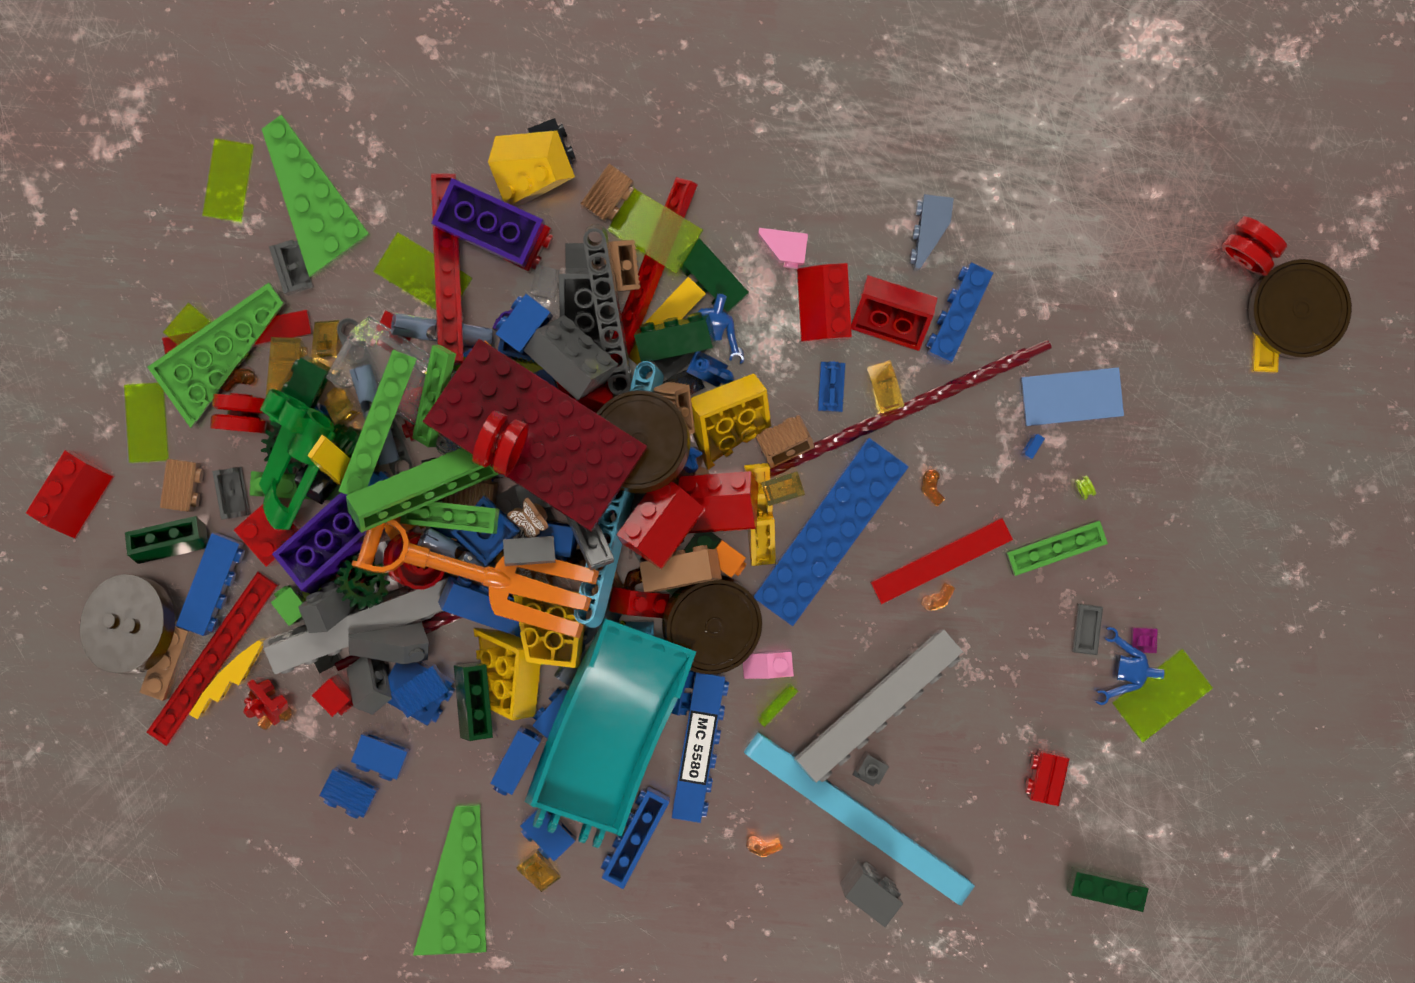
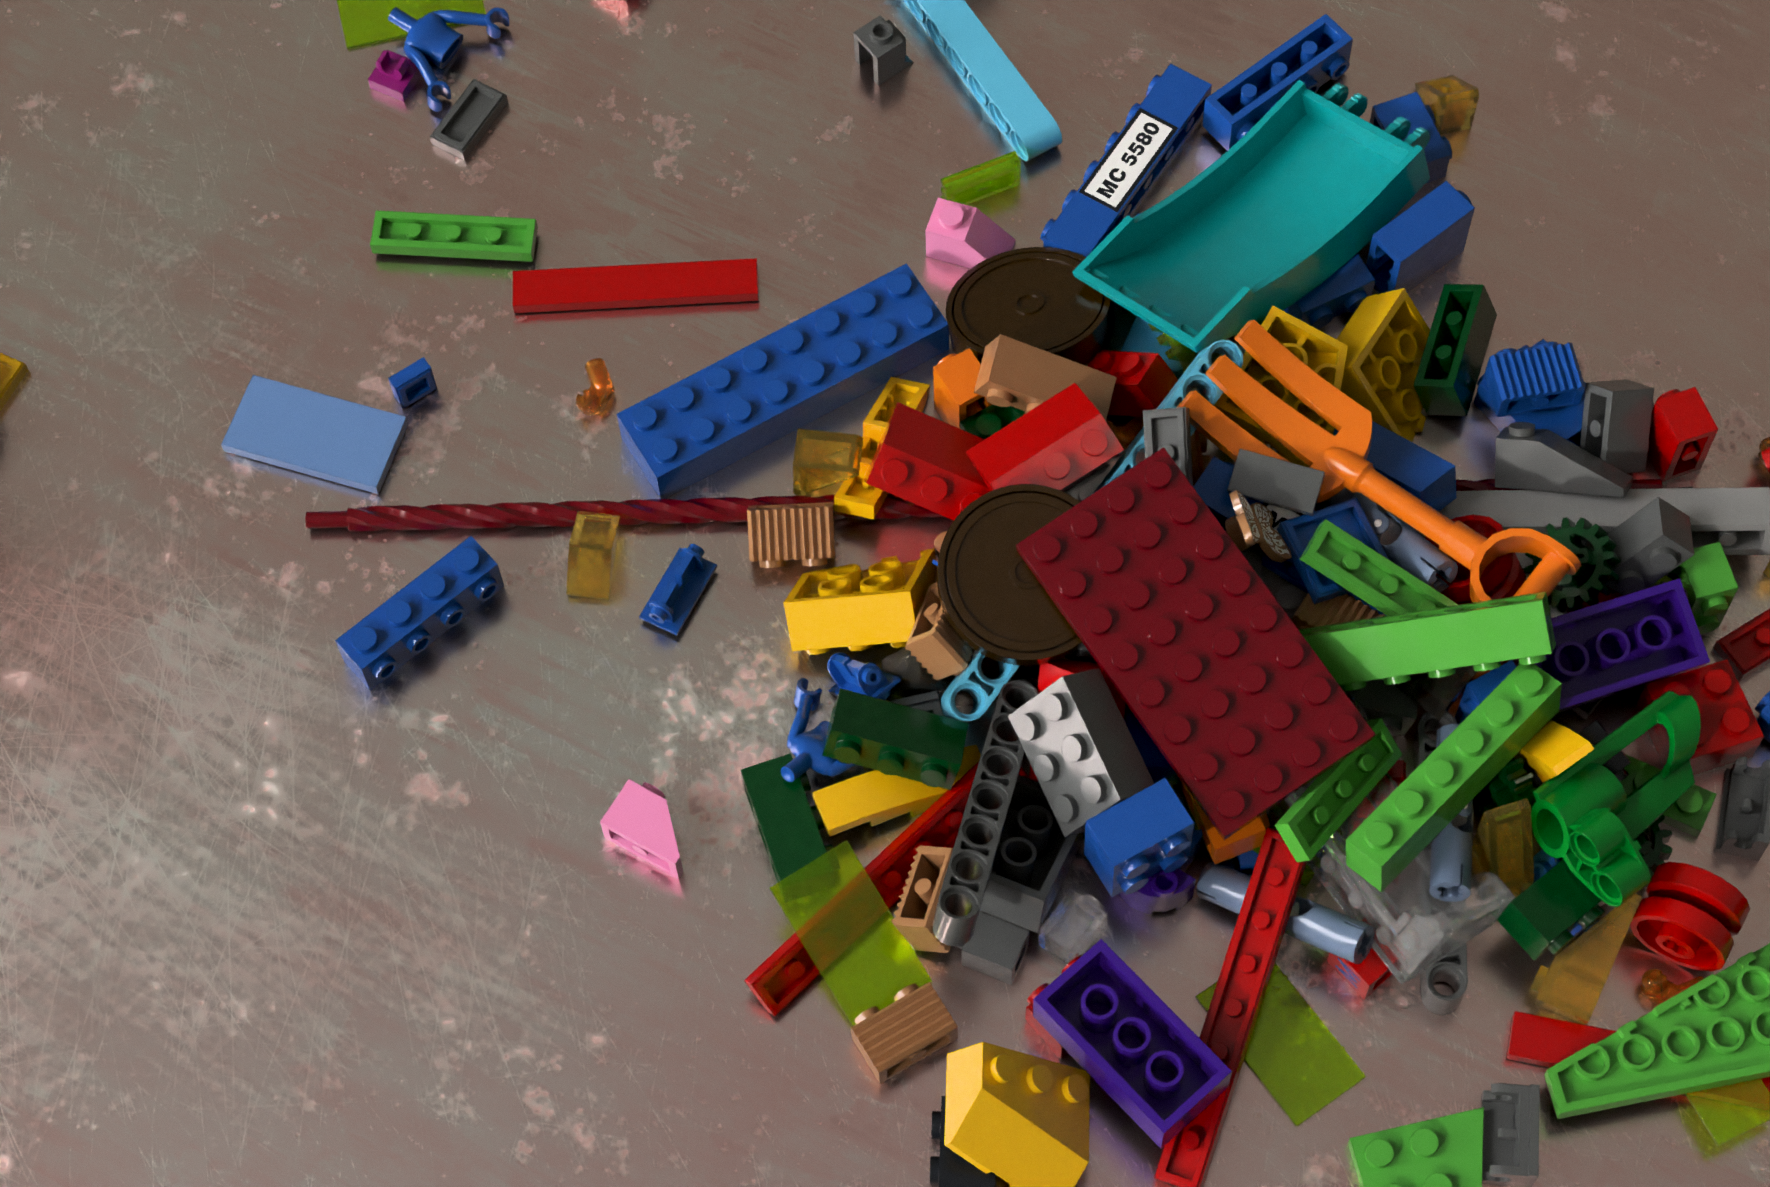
camera: 155 degrees left, 25 degrees down
clear yellow slope [311,320,342,360] -> none
blue brick [319,767,379,819] -> none
blue brick [351,732,411,781] -> none
bright green wing [413,804,487,956] -> none
red wheel [472,411,529,476] -> none
clear orange arm [746,836,783,857] -> none
light grey brick [794,629,963,783] -> none
red slope [797,263,852,342] -> none
red slope [851,275,938,351] -> none
sand blue slope [910,194,954,271] -> none
clear orange arm [921,582,955,611] -> none
lime bush [1075,475,1096,500] -> none

